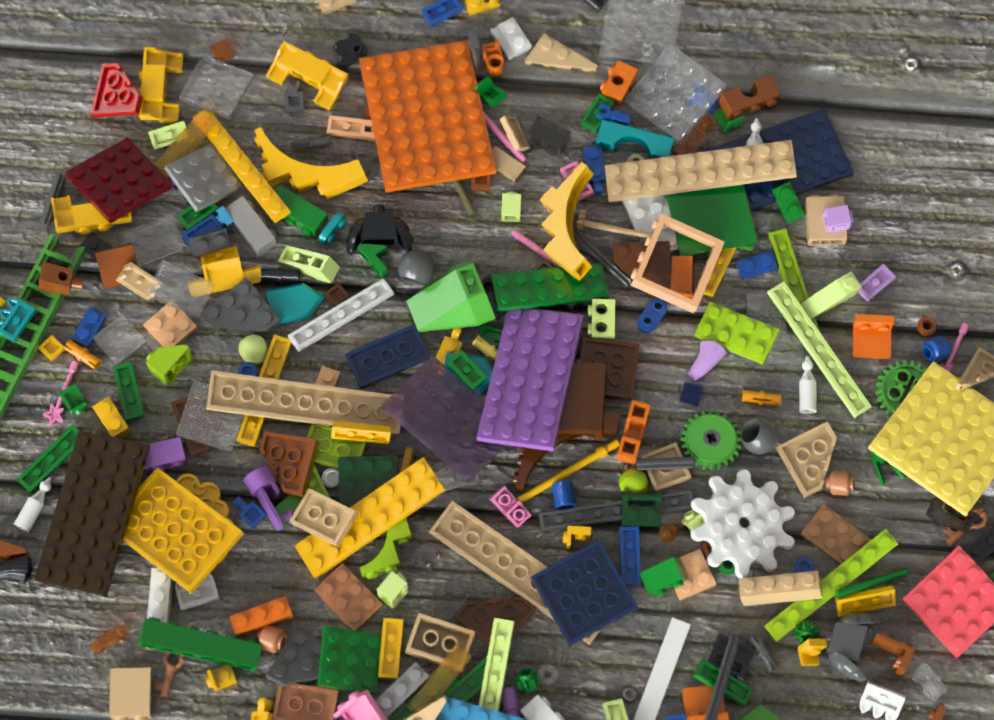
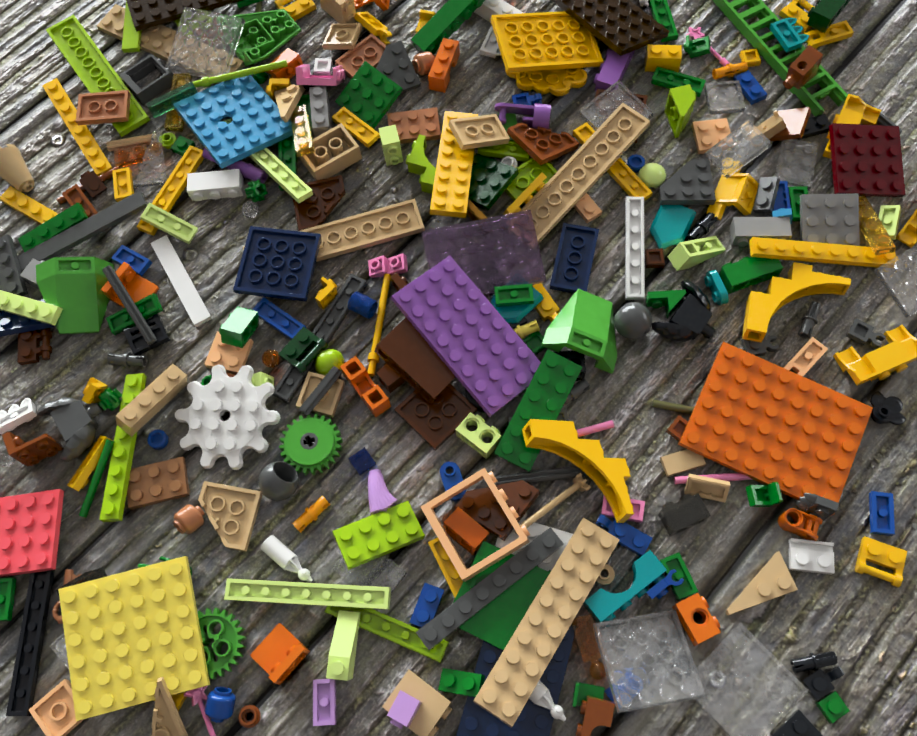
camera: 135 degrees right, 5 degrees down
yellowish green brick [501,192,521,222] -> none
none -> dark grey plate [416,527,564,651]

